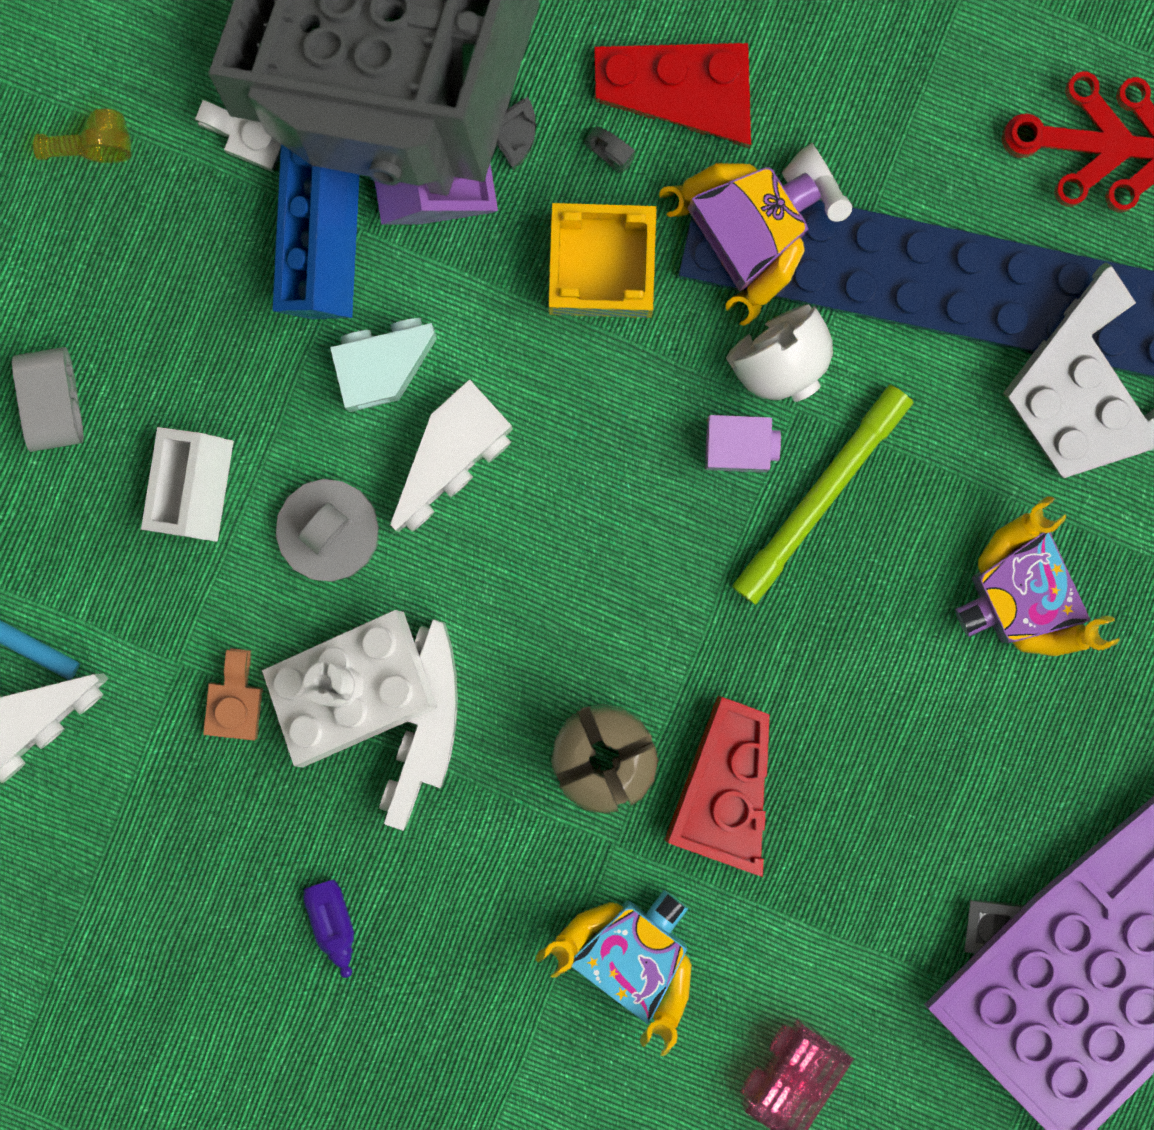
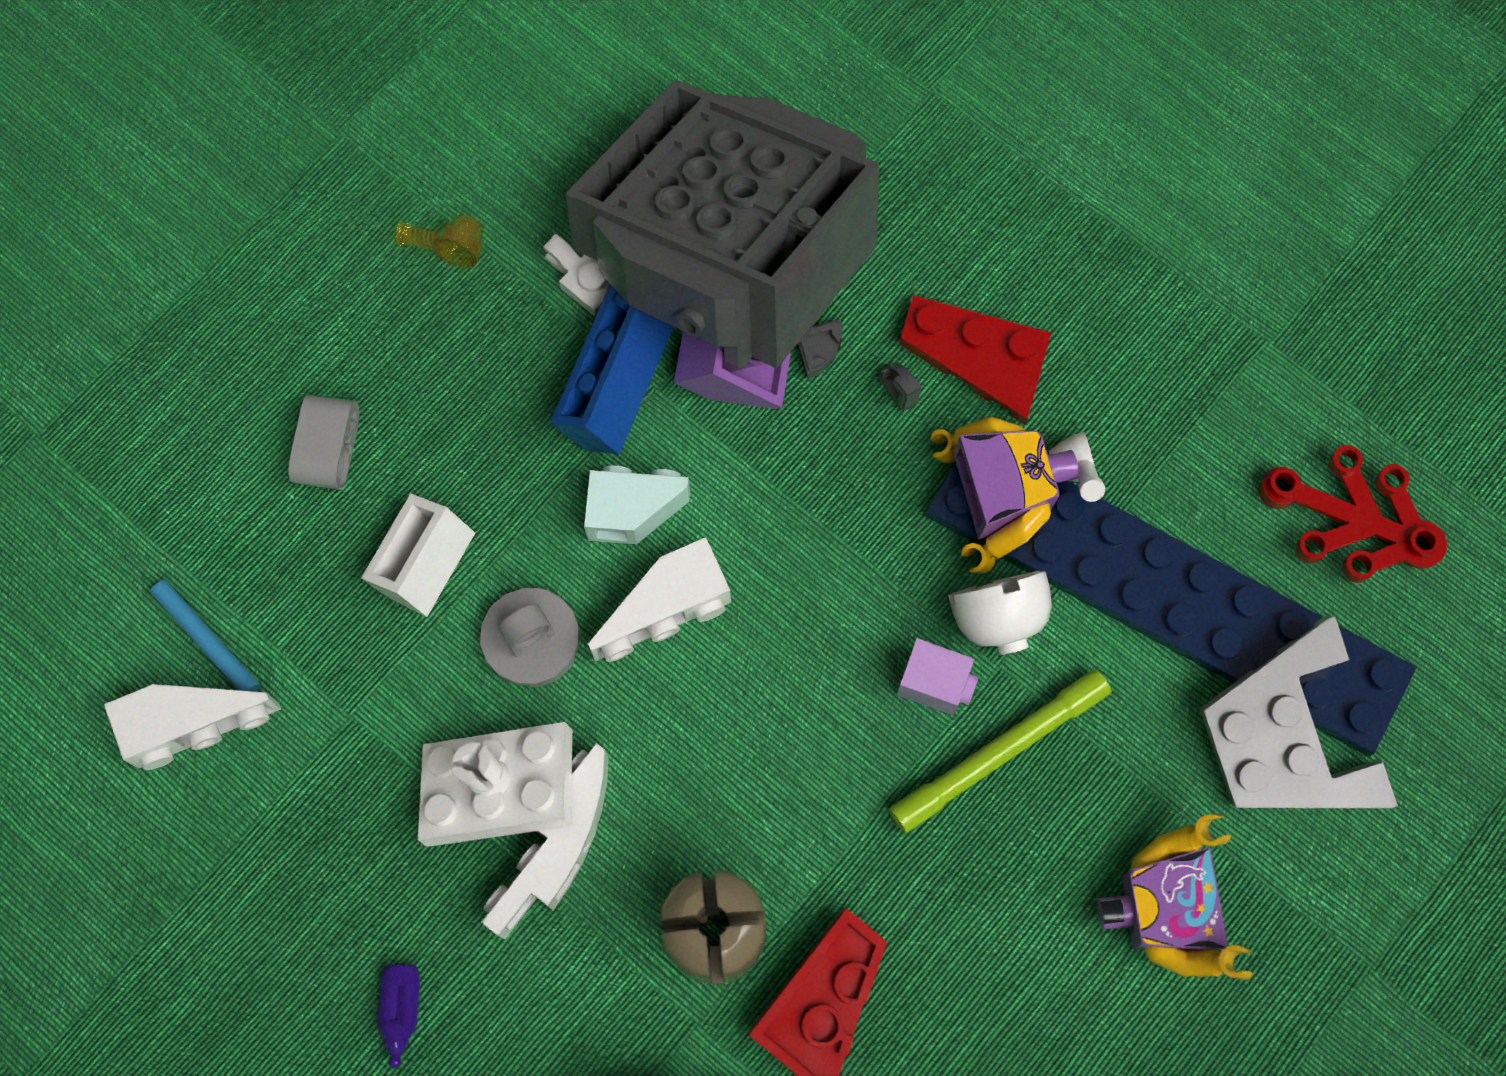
camera: 20 degrees right, 15 degrees down
nougat plate [203,648,263,741] -> none
yellow container [549,203,656,318] -> none

